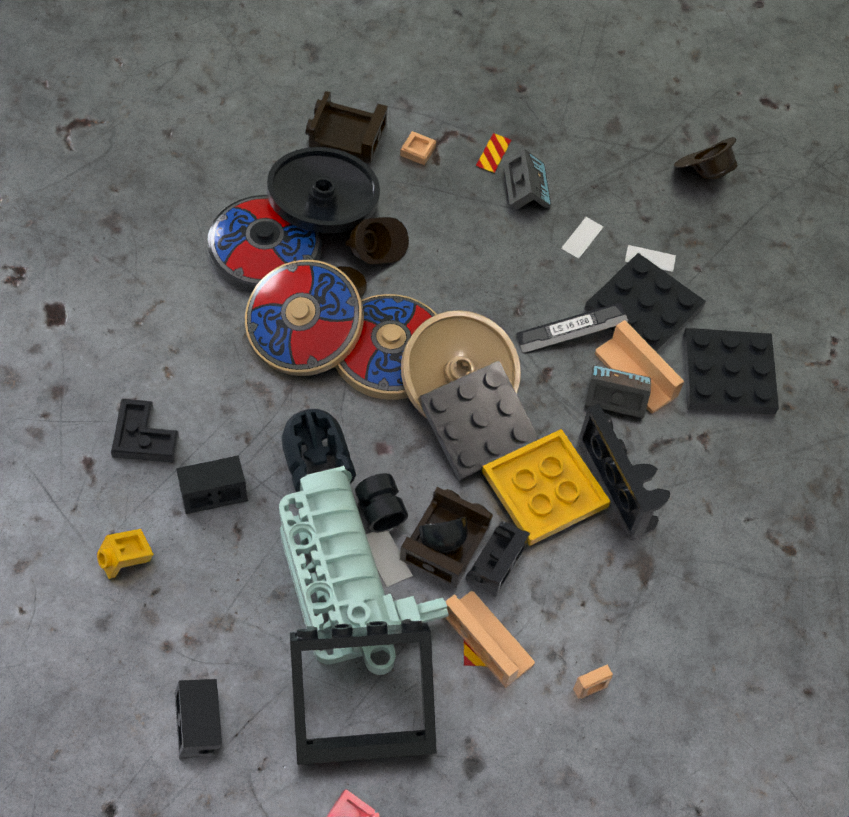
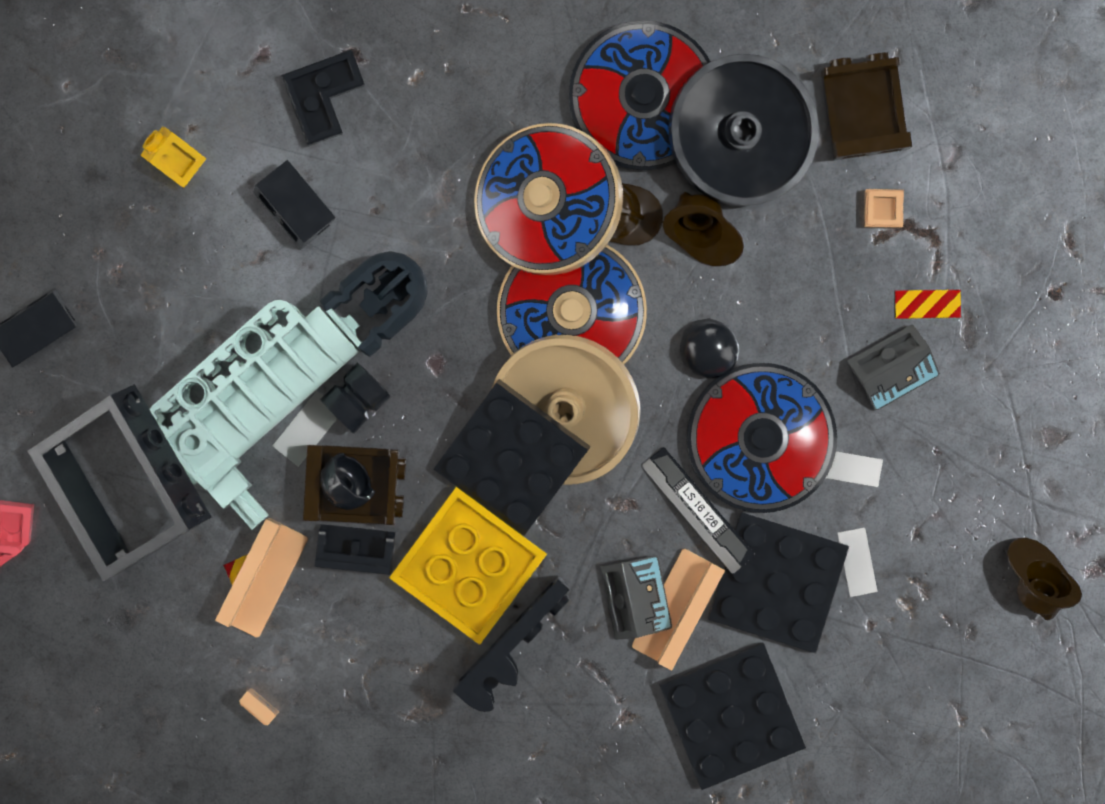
camera: 70 degrees right, 30 degrees up
none -> black hair [680,318,739,379]
none -> dish [686,363,837,513]

